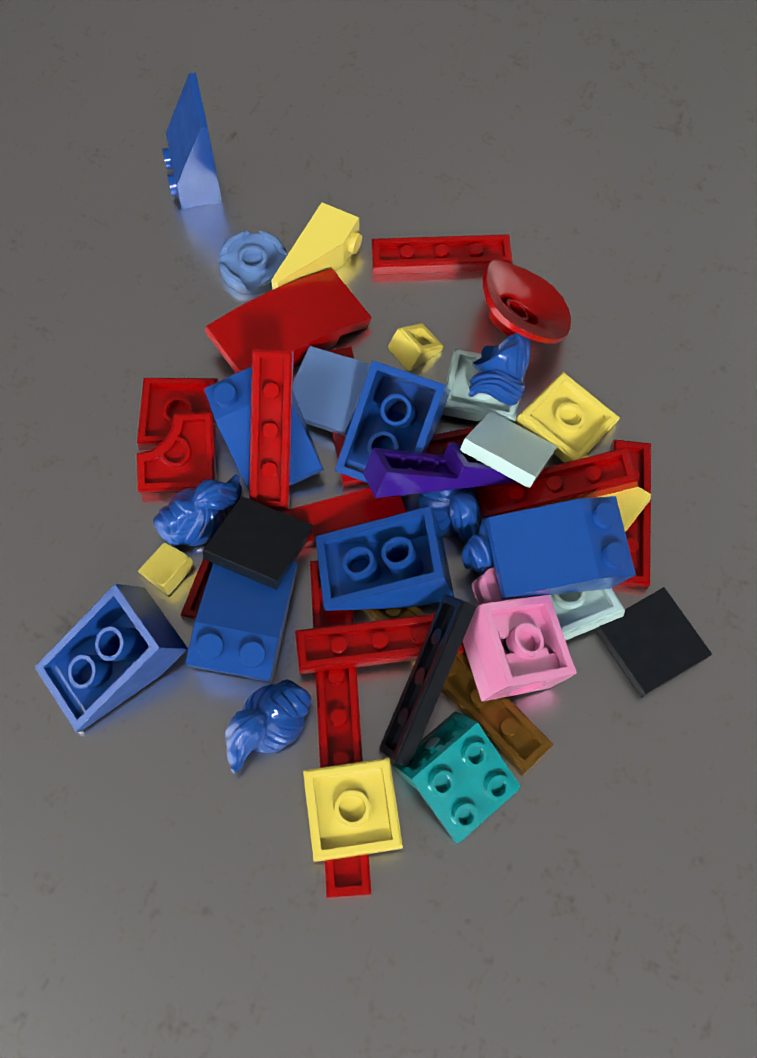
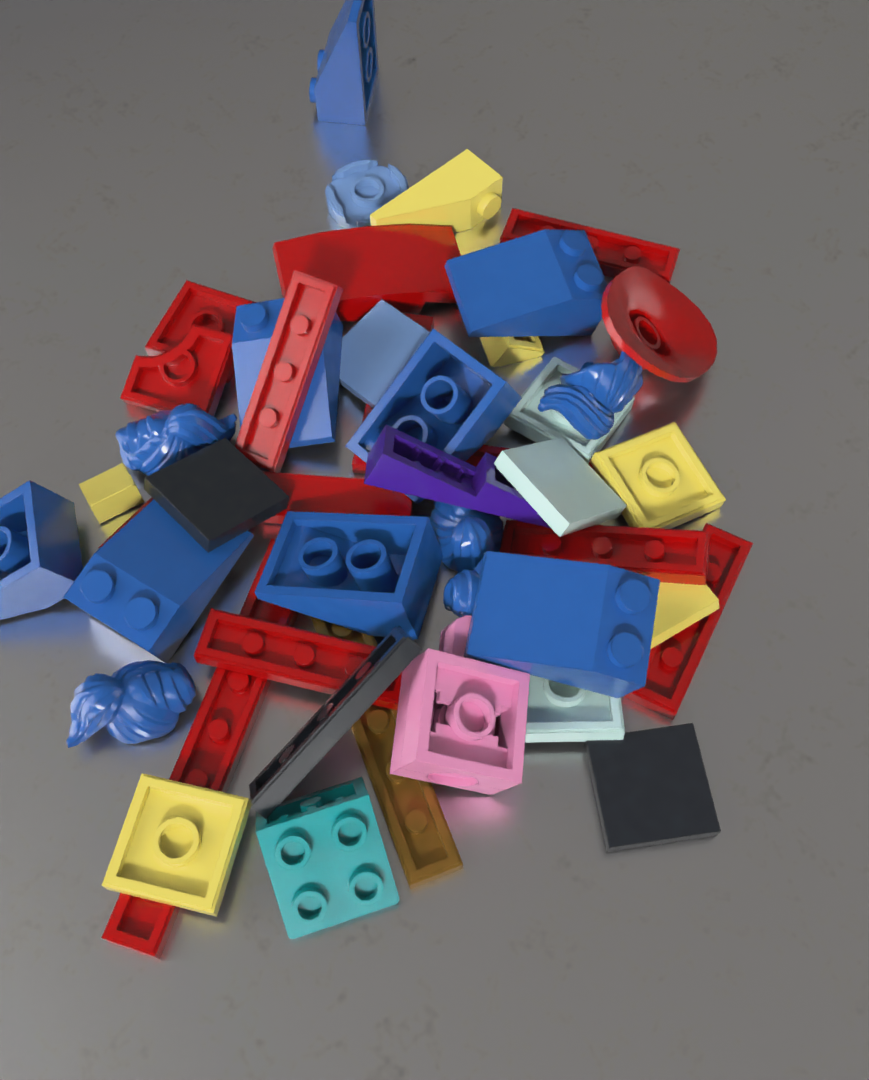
camera: 25 degrees right, 5 degrees down
none -> blue slope [444,229,608,337]

